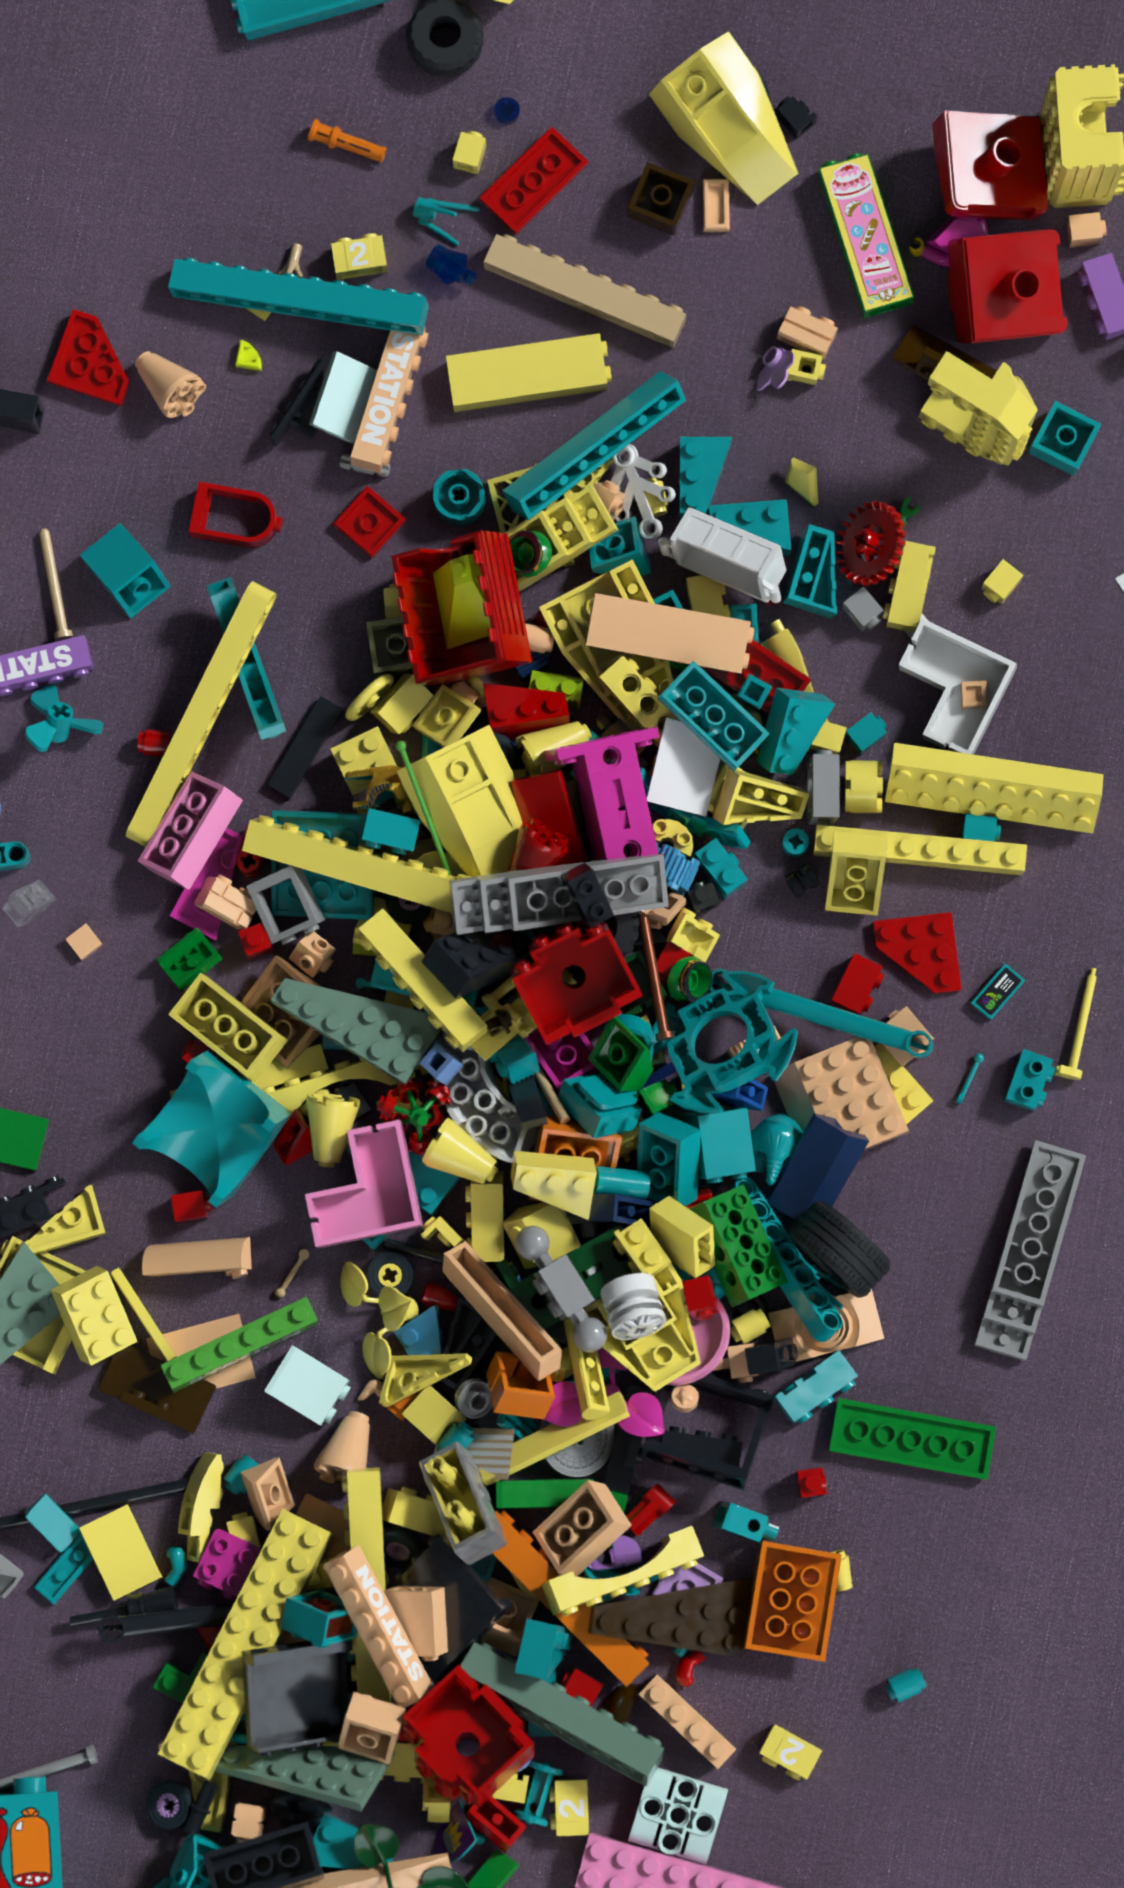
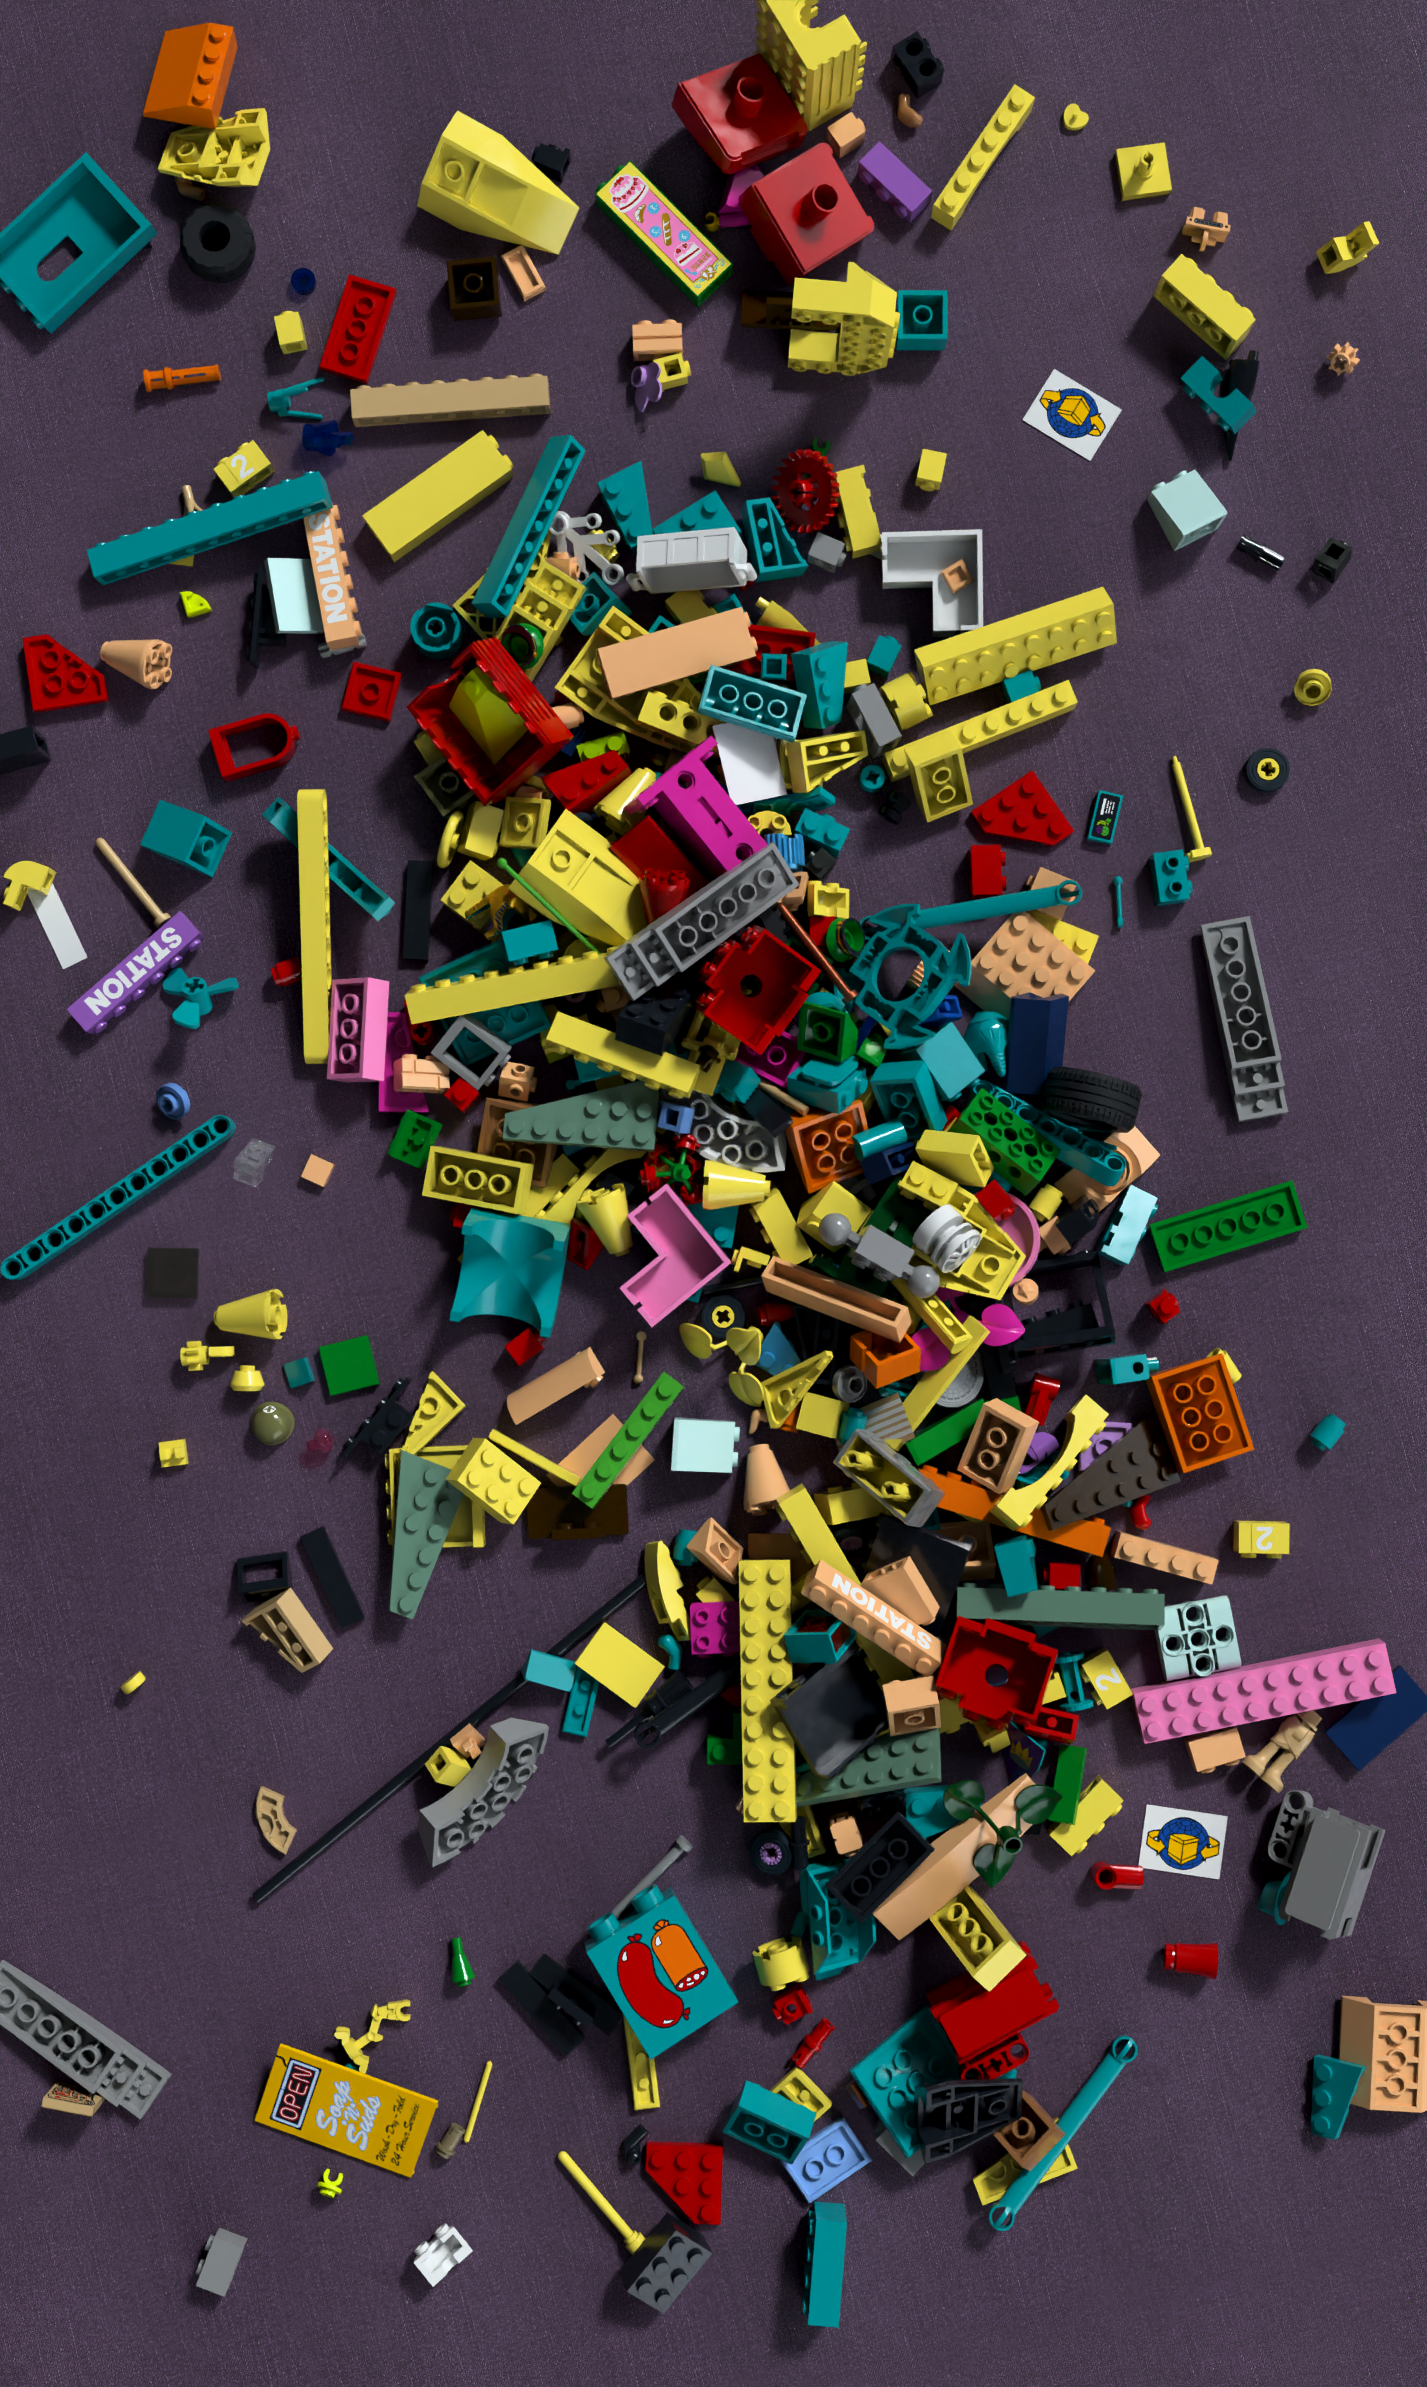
camera: 30 degrees left, 5 degrees up
light yellow wedge [510,1151,597,1220] -> none
black brick [561,862,614,928] -> none

